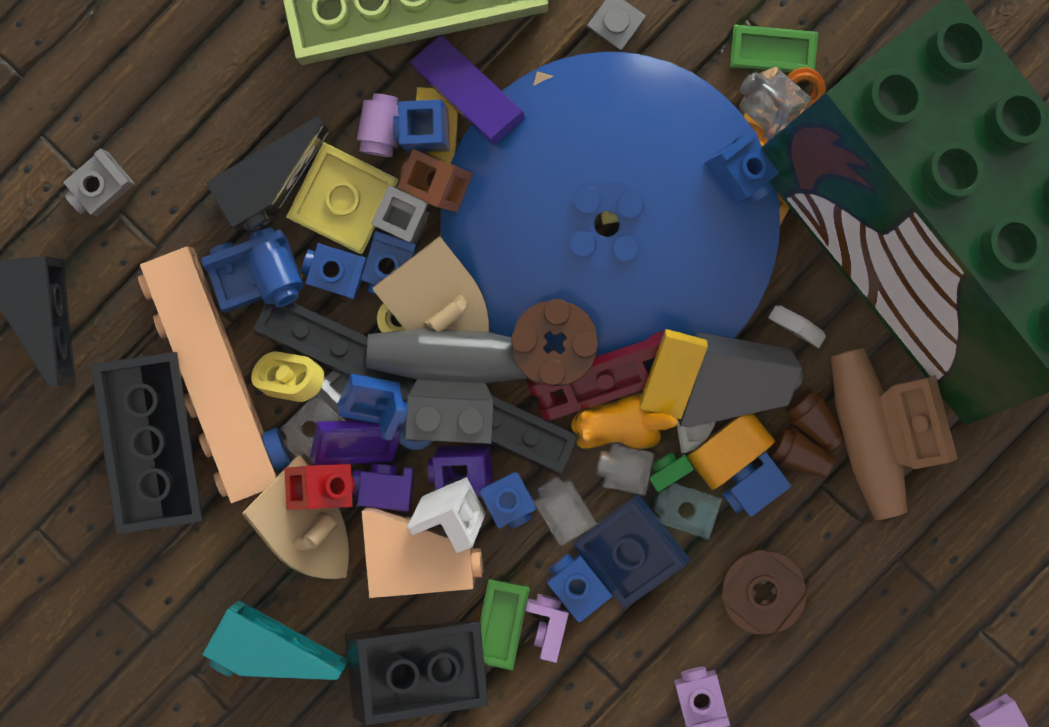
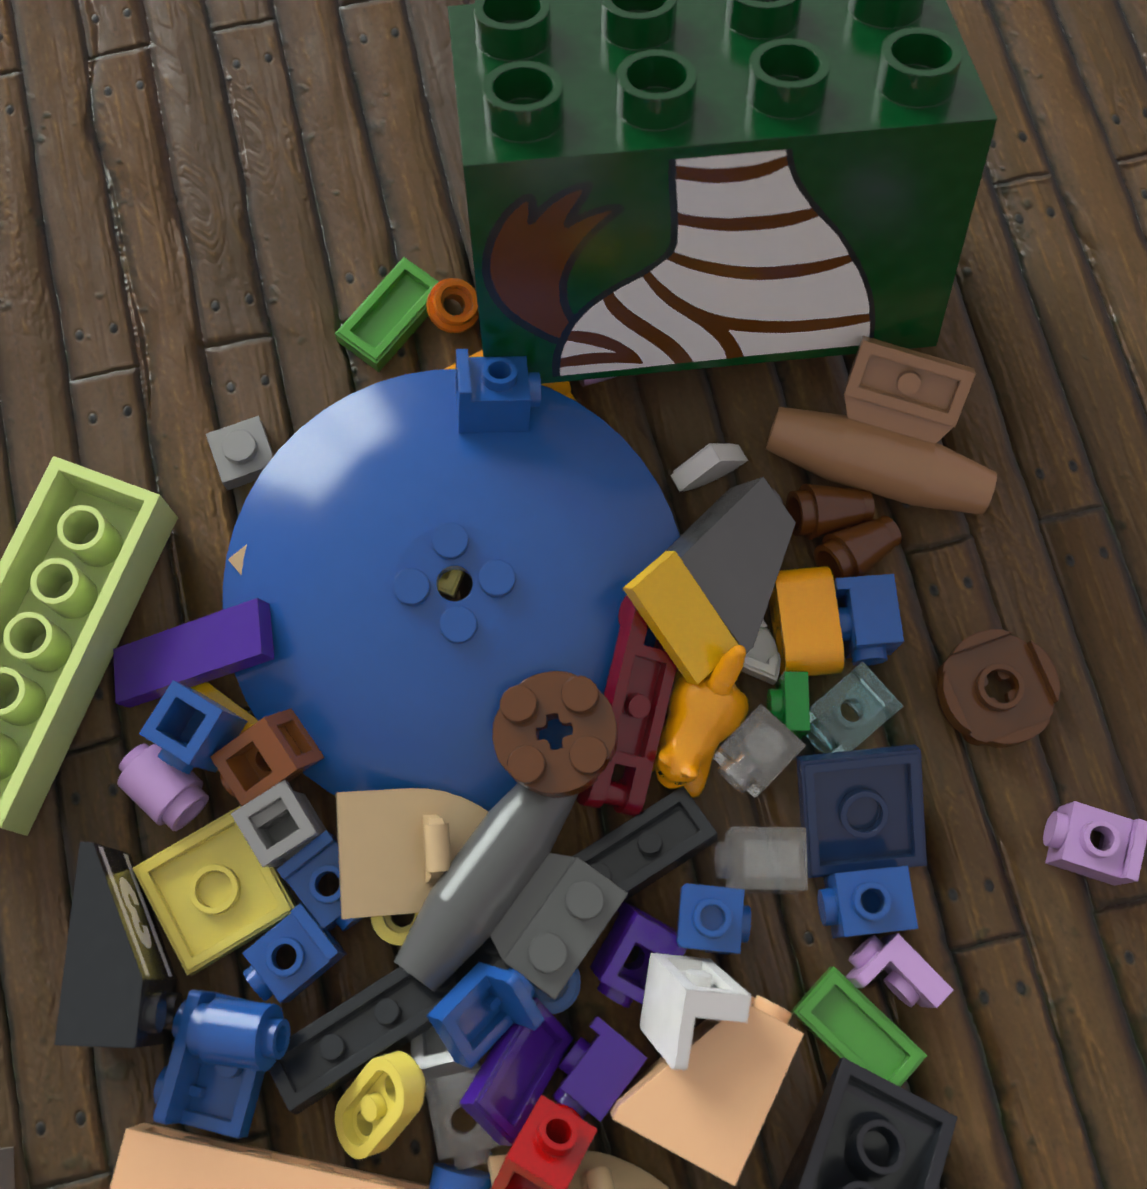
camera: 60 degrees left, 15 degrees down
clear brick [738,66,812,141] -> none

